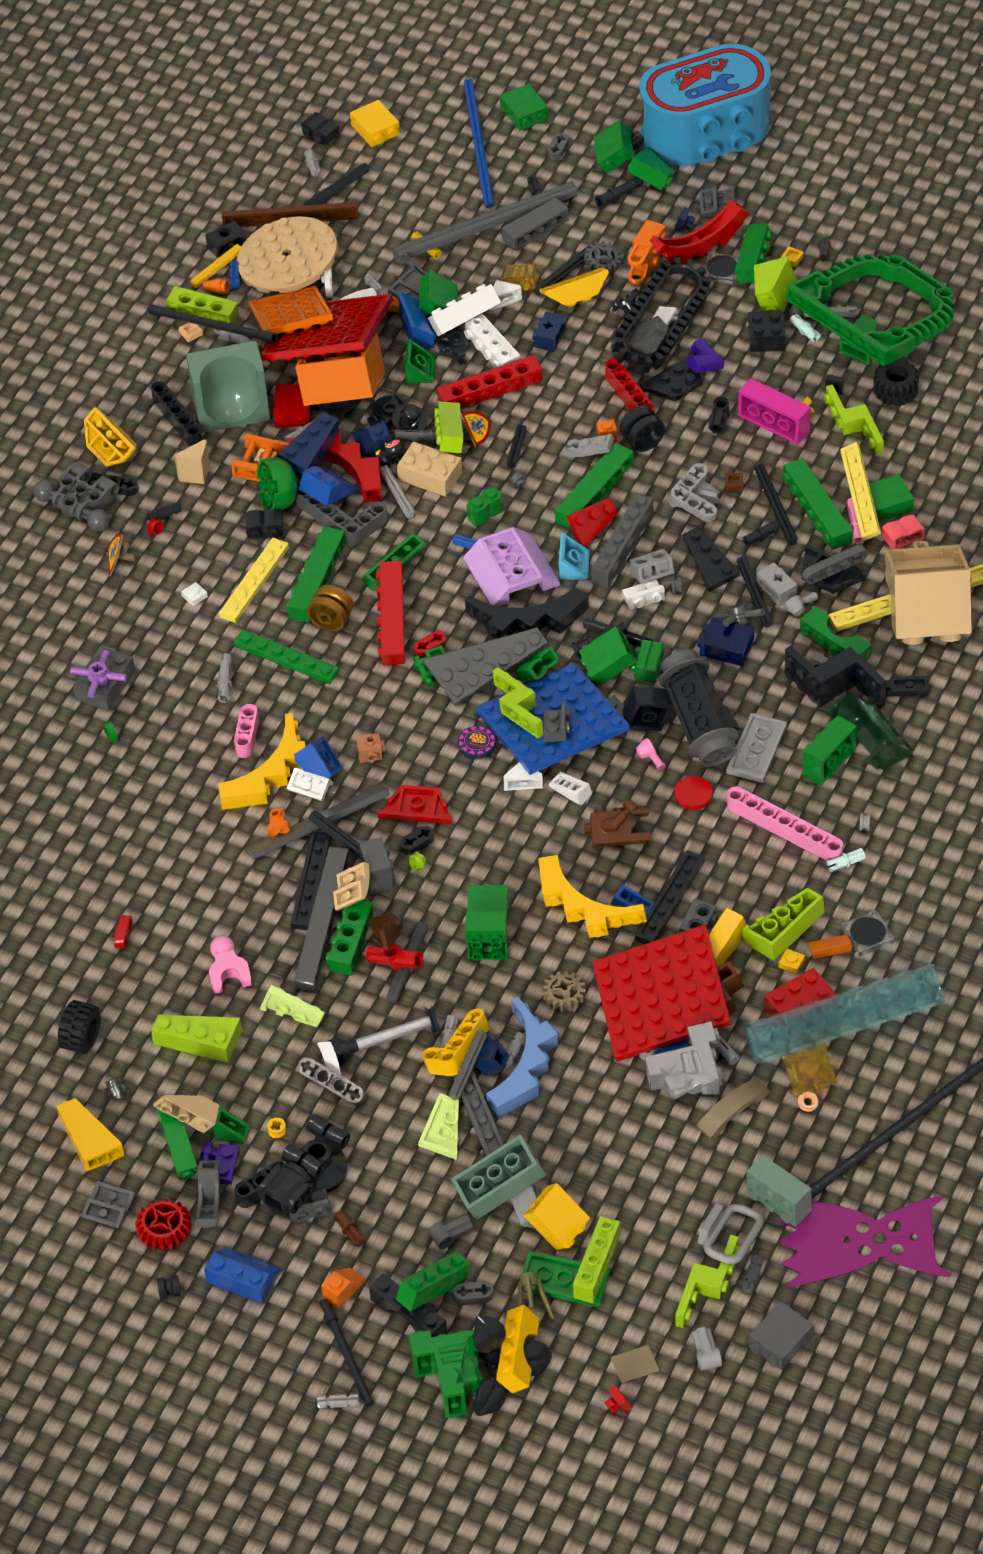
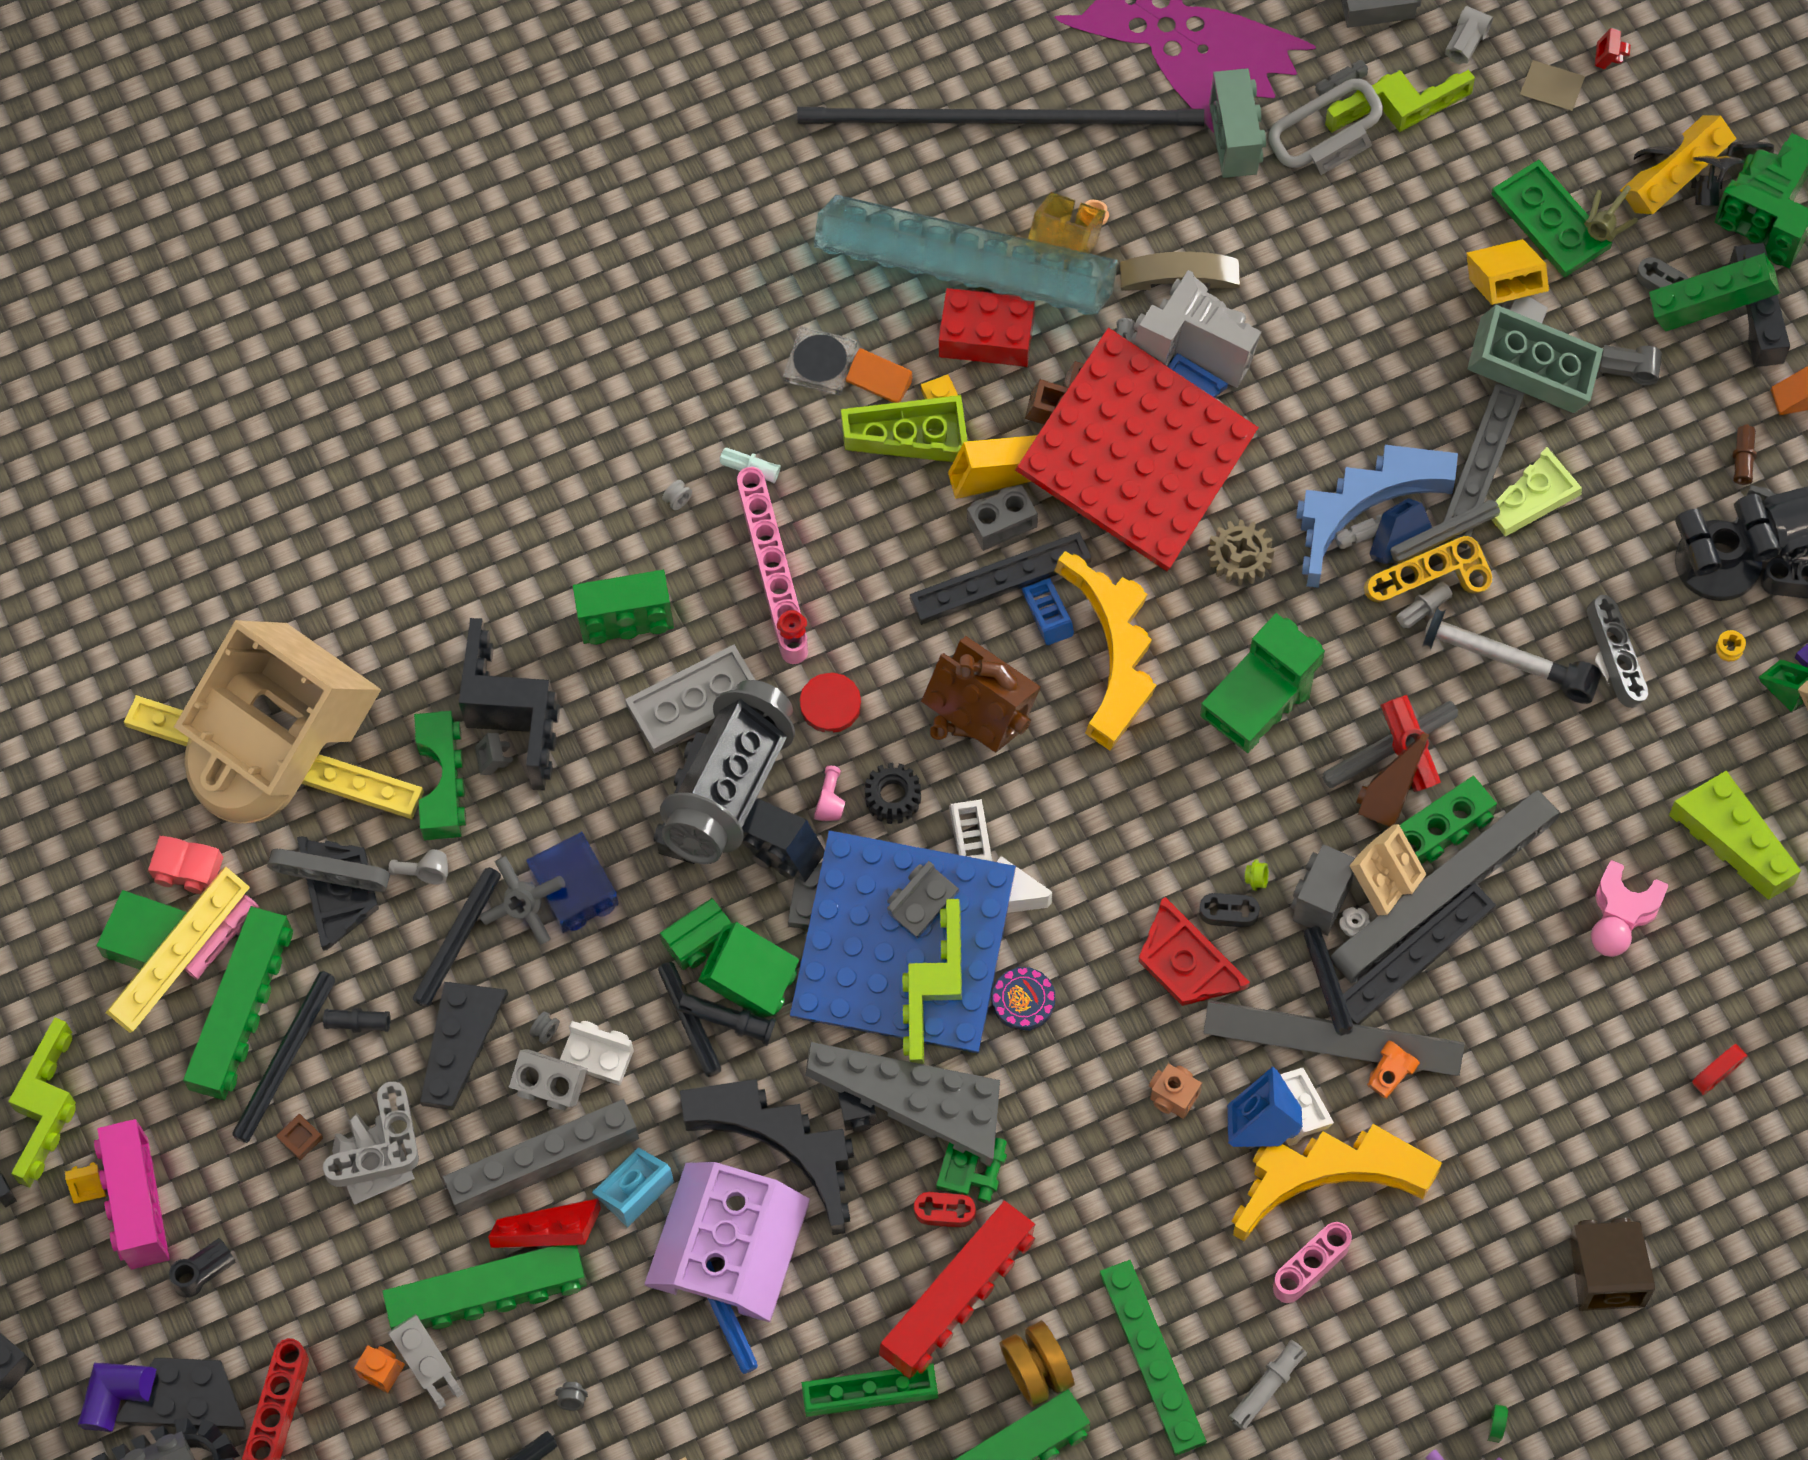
camera: 140 degrees left, 15 degrees up
yellowish green wing [260,985,325,1027] -> none
green brick [467,487,503,527] -> none
green brick [516,647,559,683] -> none
lime brick [573,1216,621,1304] -> none
black wheel [619,405,665,452] -> none
light grey brick [756,563,798,607] -> none
clear green windscreen [825,691,914,770] -> none
black hinge [886,676,929,696] -> none
none -> red plate [777,610,807,640]
none -> black tyre [864,763,921,824]
none -> dark brown slope [1570,1218,1655,1311]

